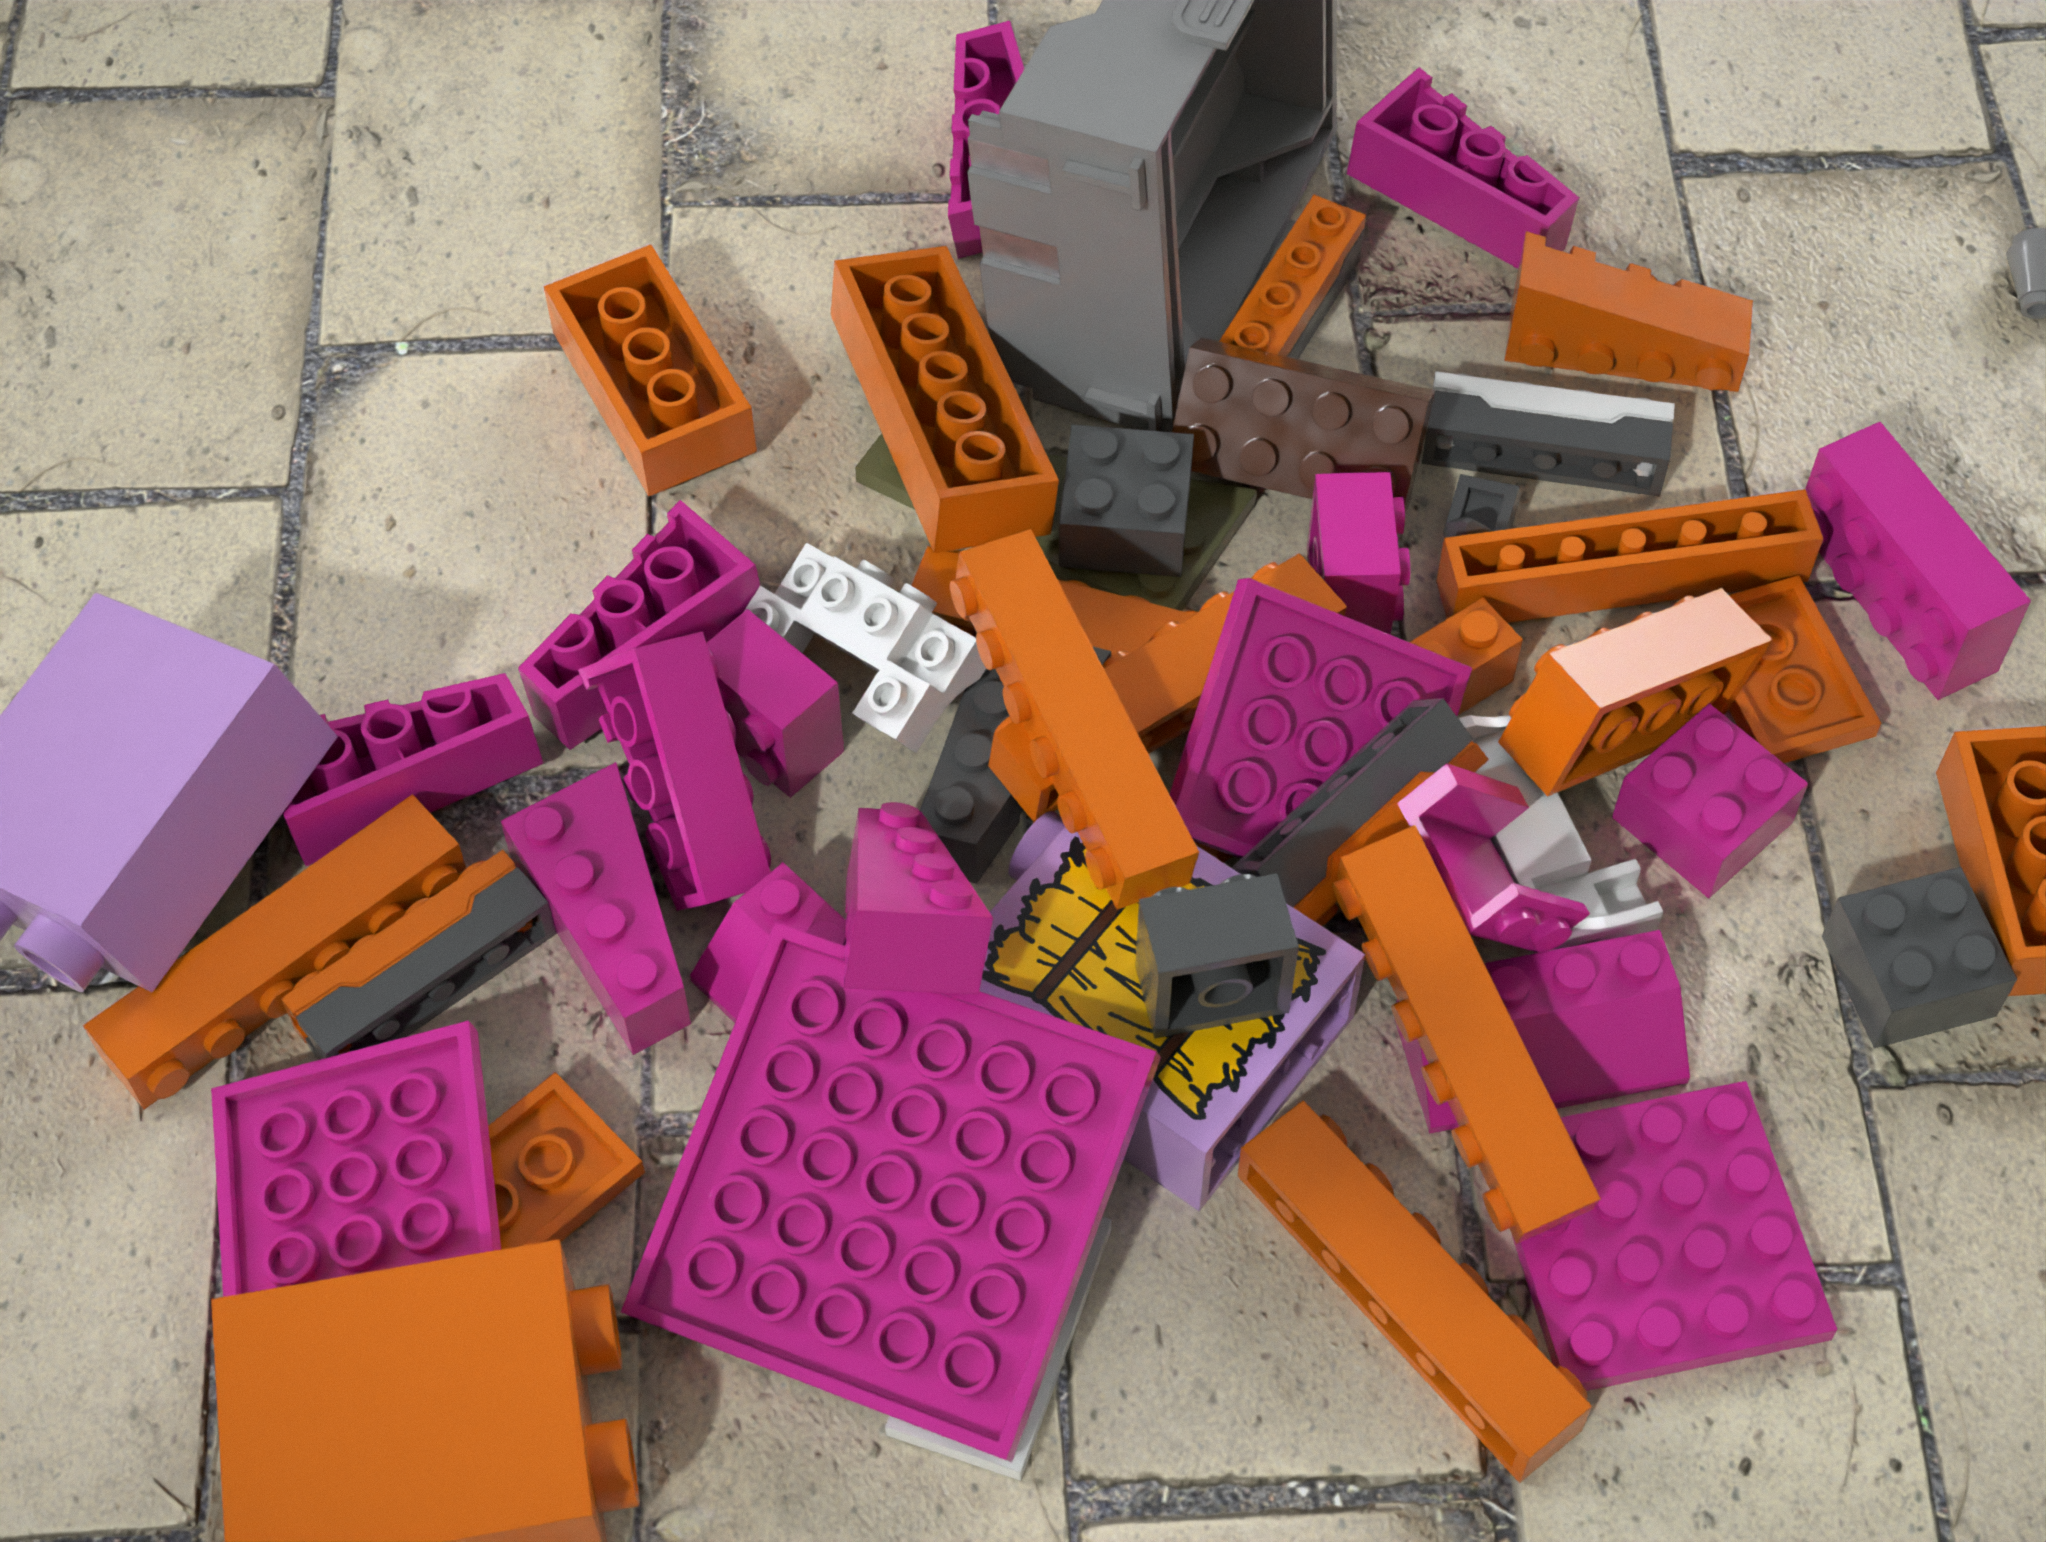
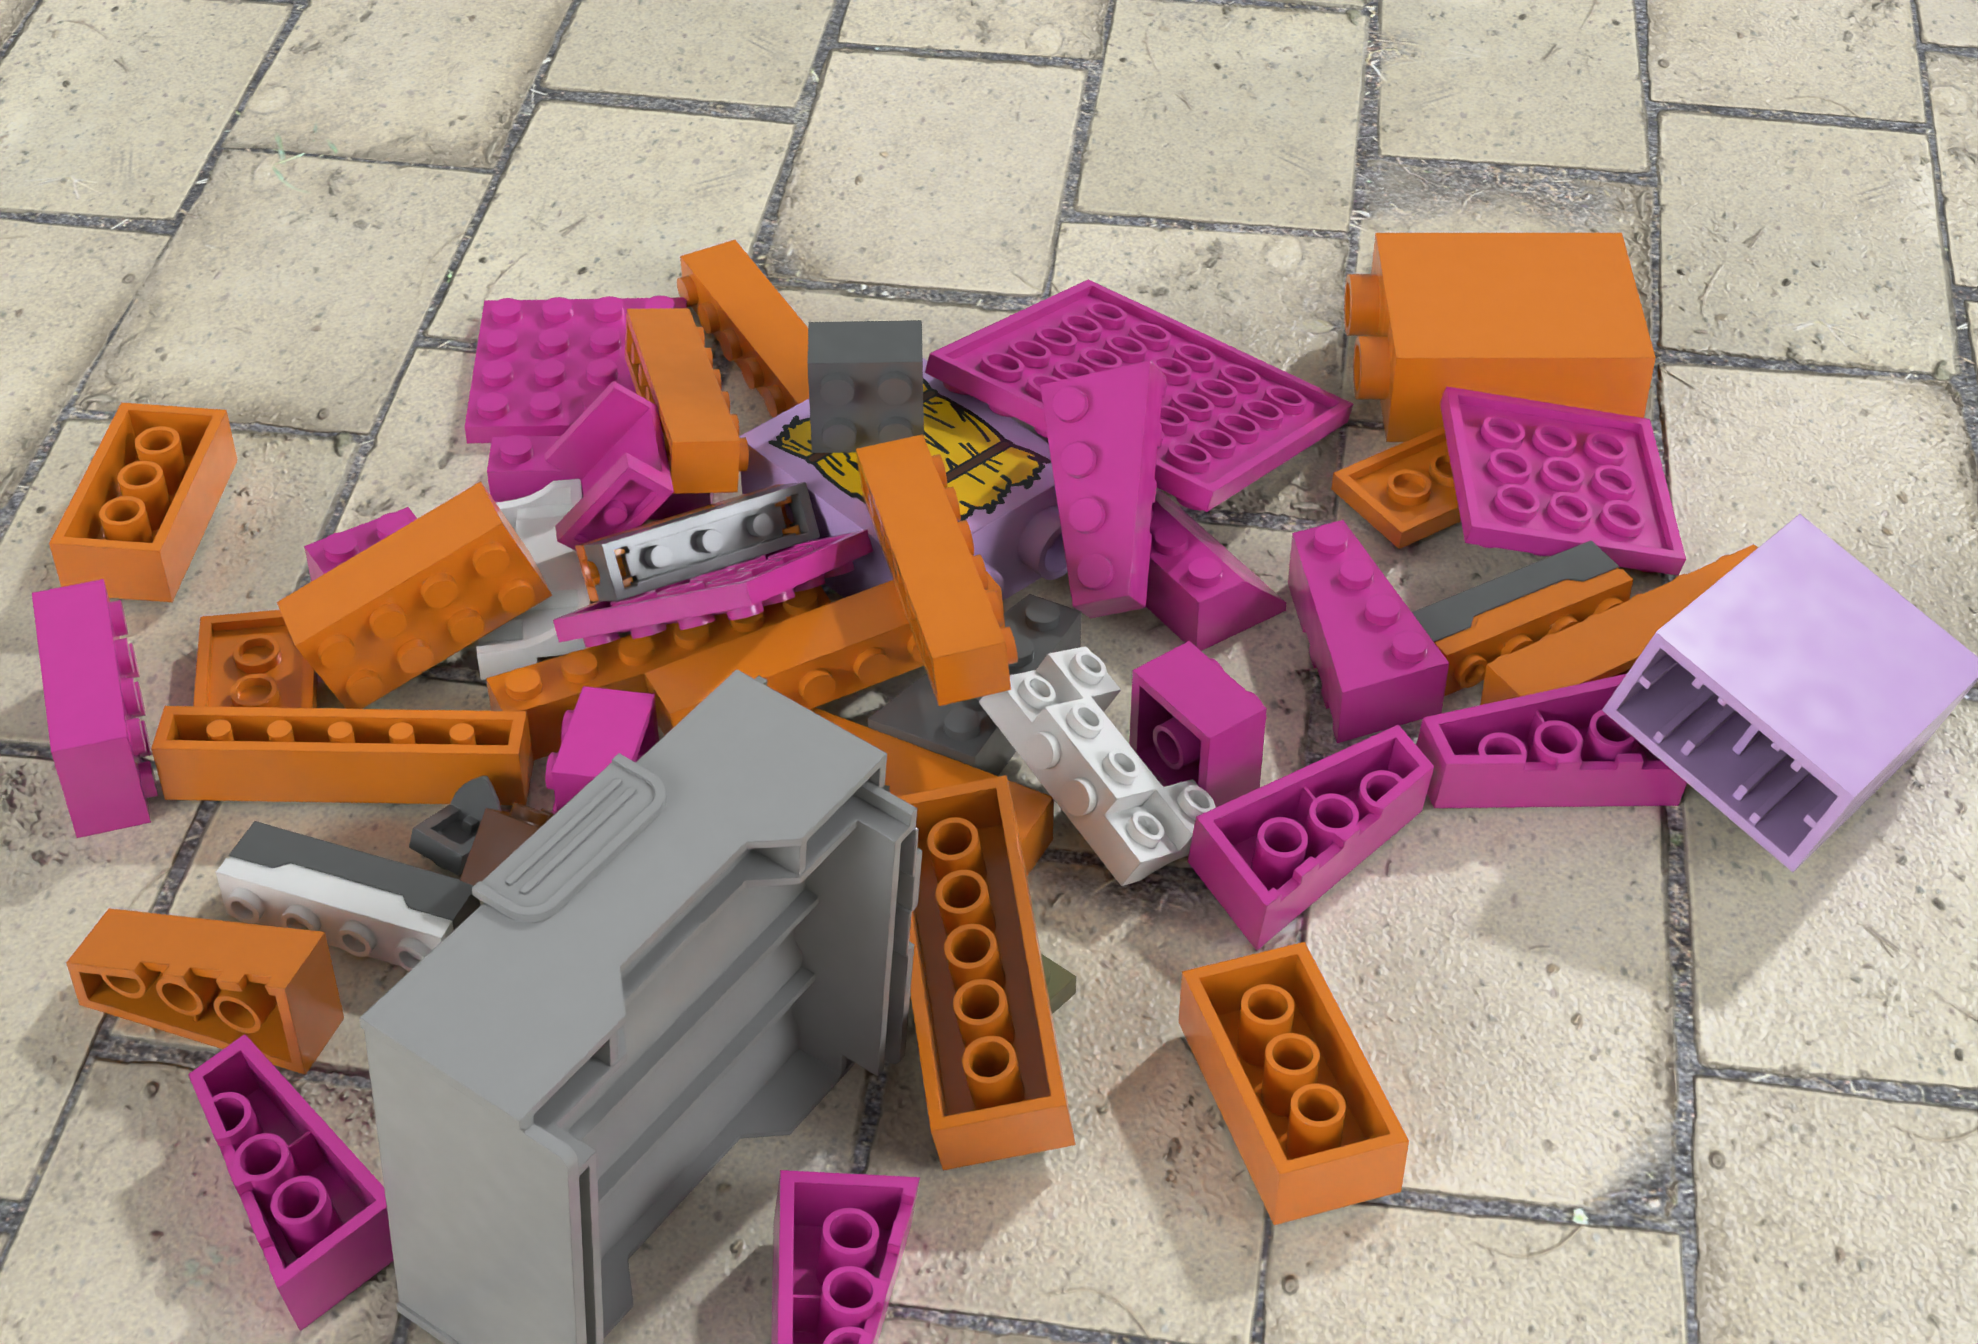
camera: 170 degrees left, 15 degrees down
dark pink wedge [578,631,771,911] -> none
dark grey brick [1822,867,2017,1048] -> none

